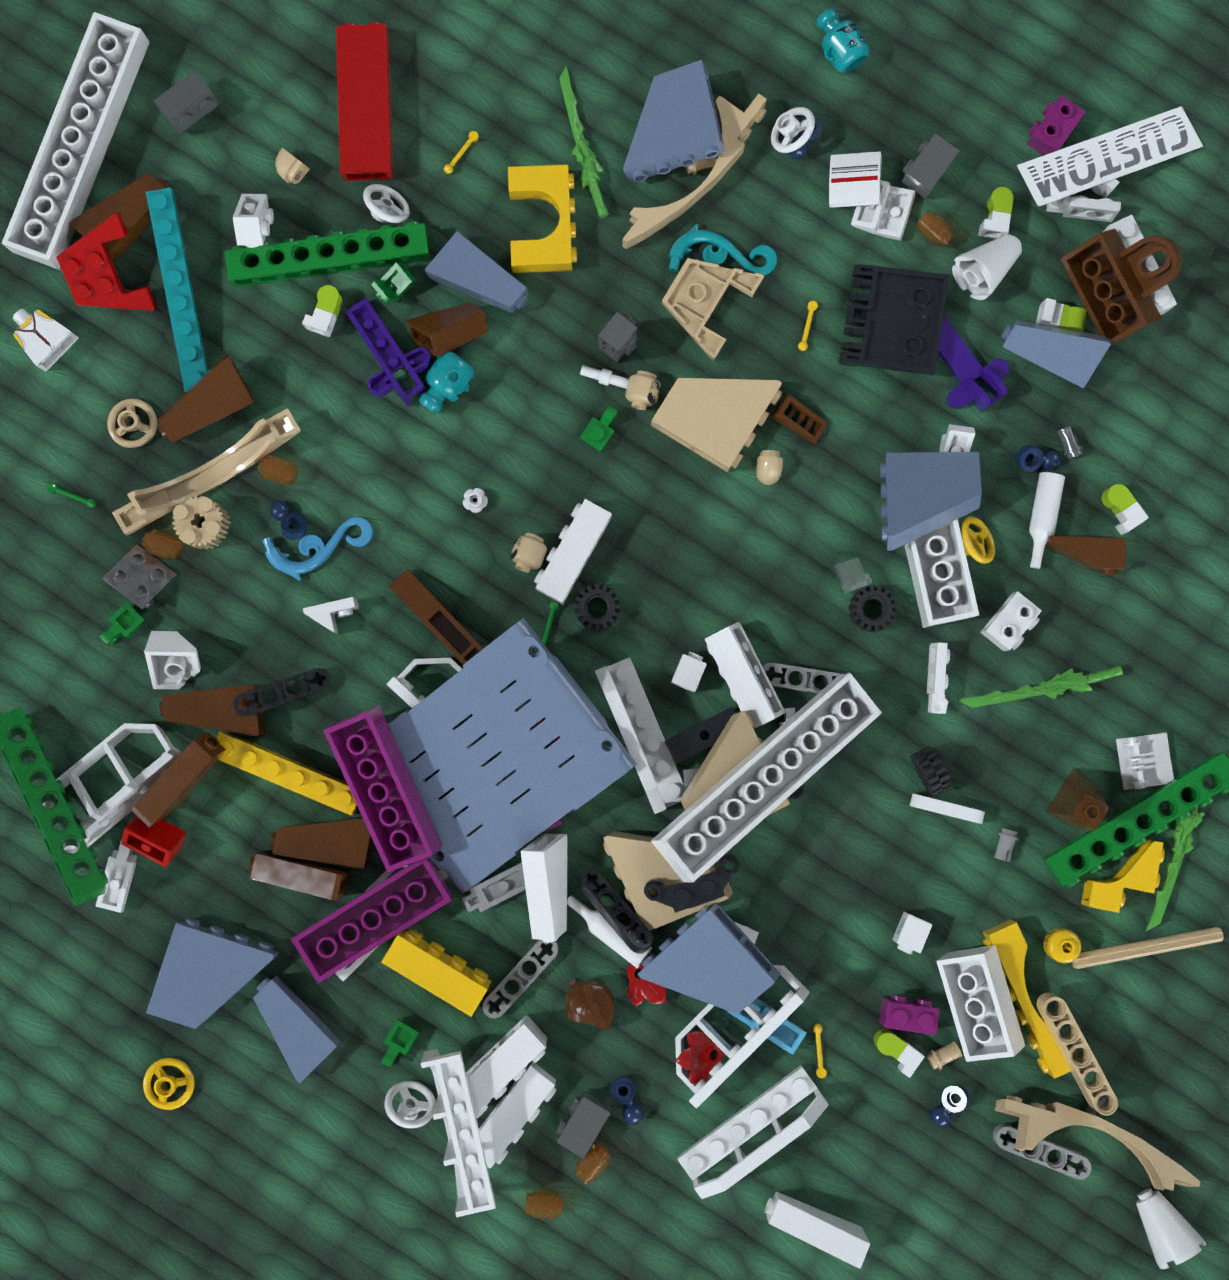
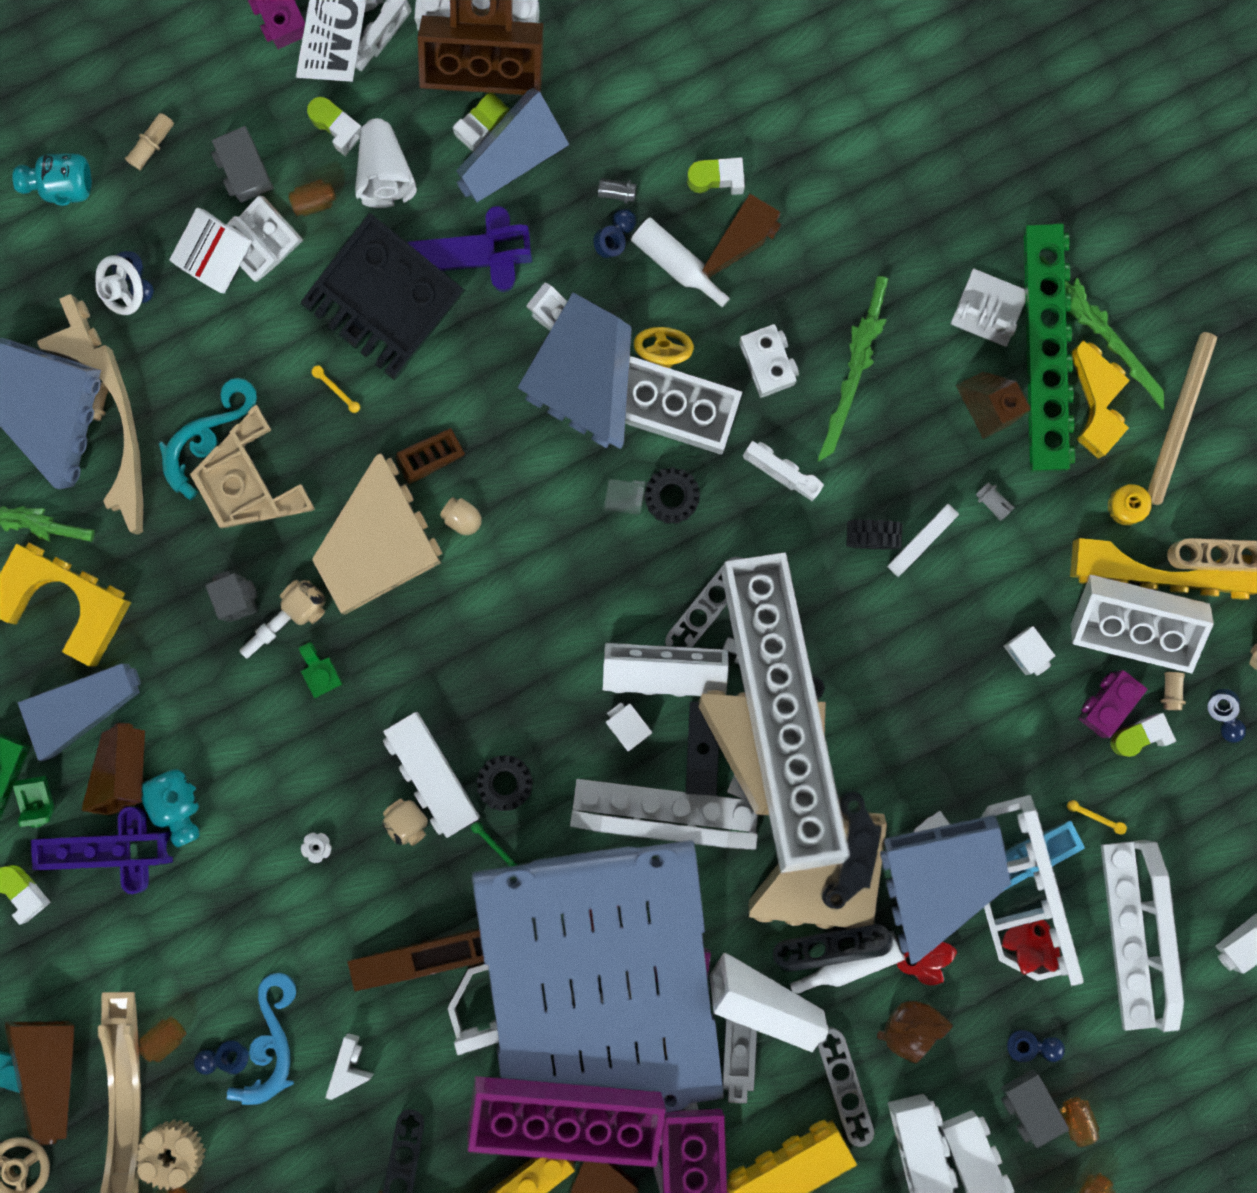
camera: 60 degrees left, 0 degrees up
none -> tan axle [125,113,174,171]

